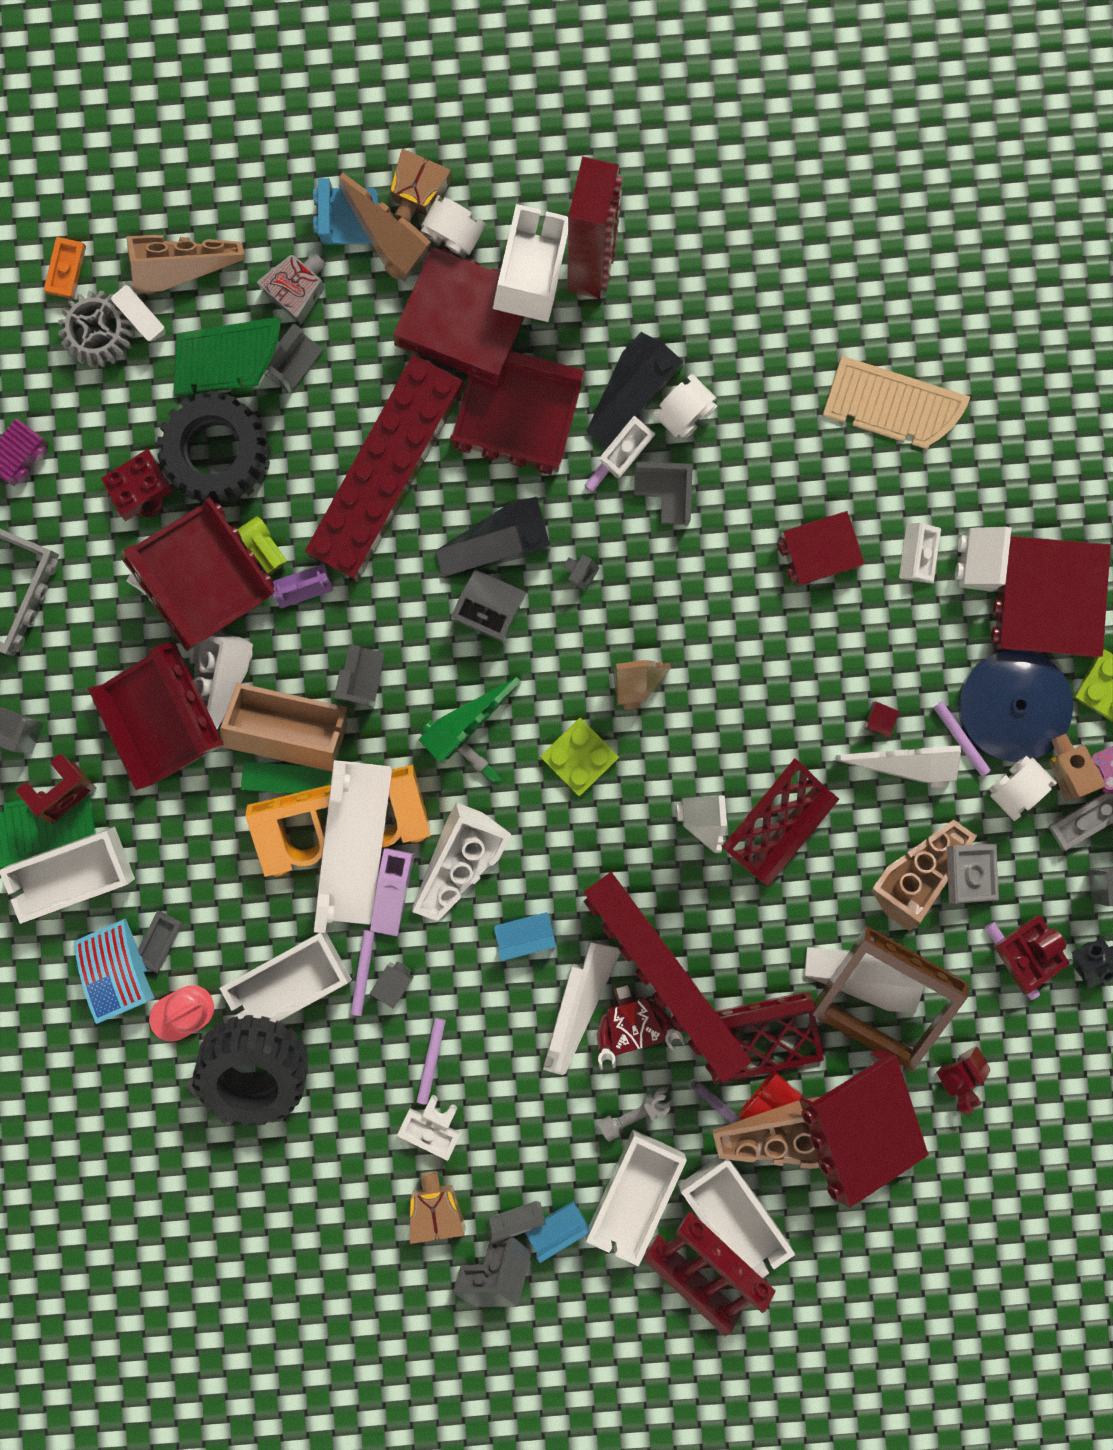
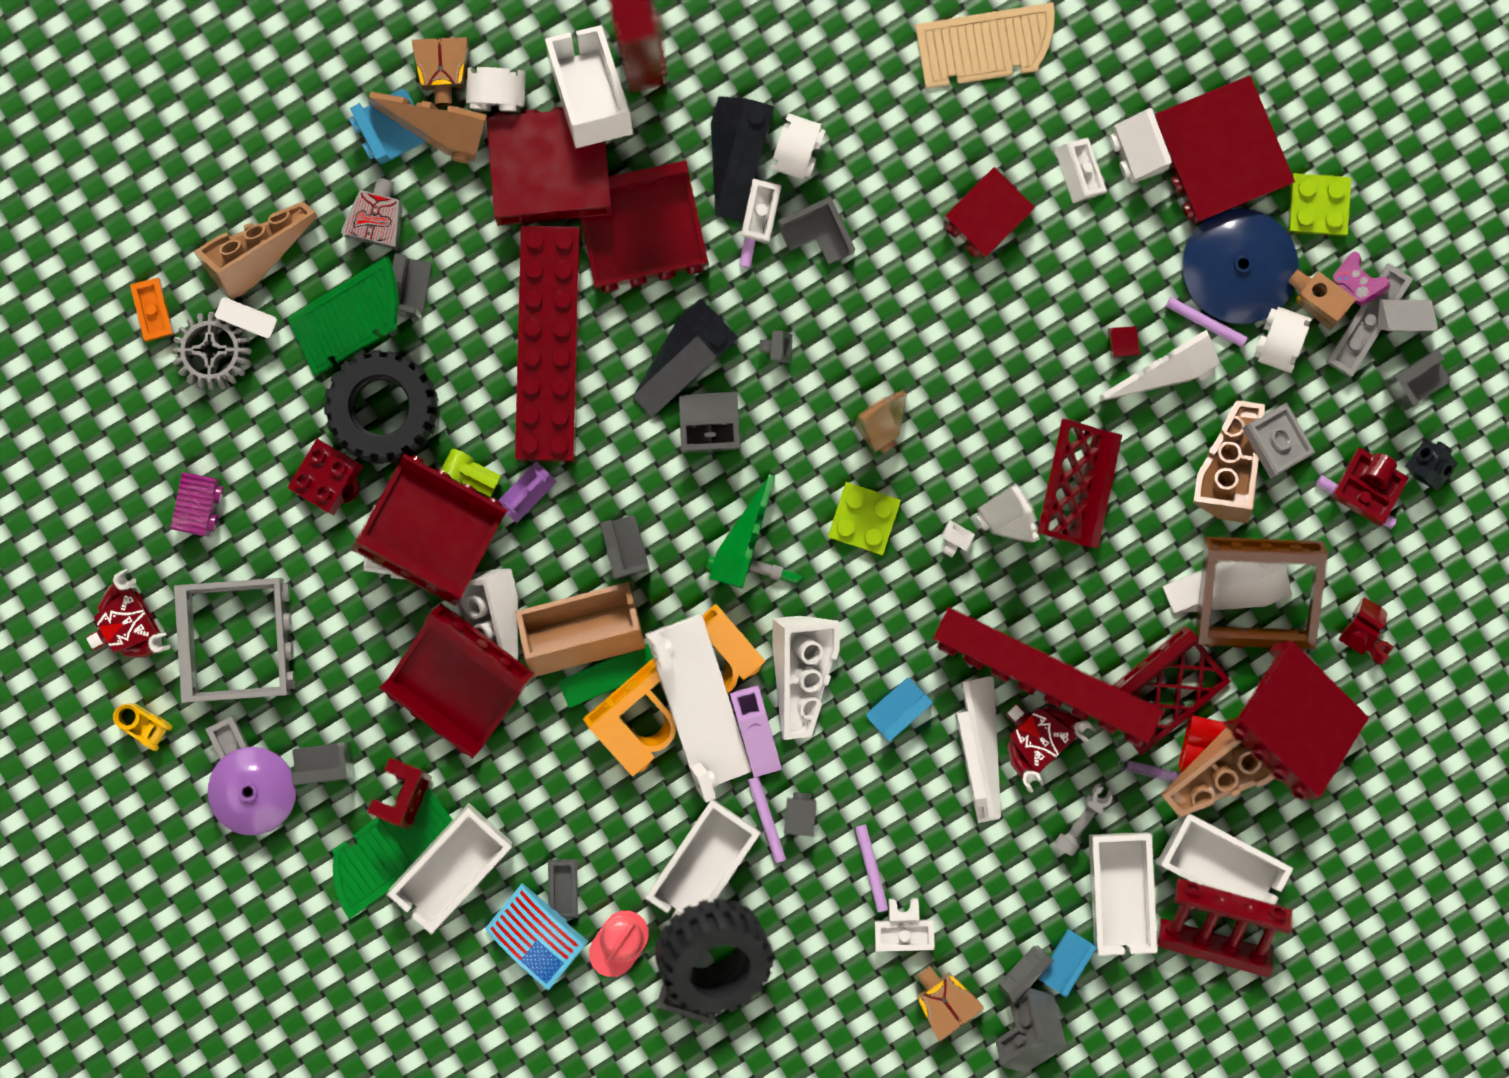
camera: 35 degrees left, 0 degrees up
none -> white tile [941,520,975,557]

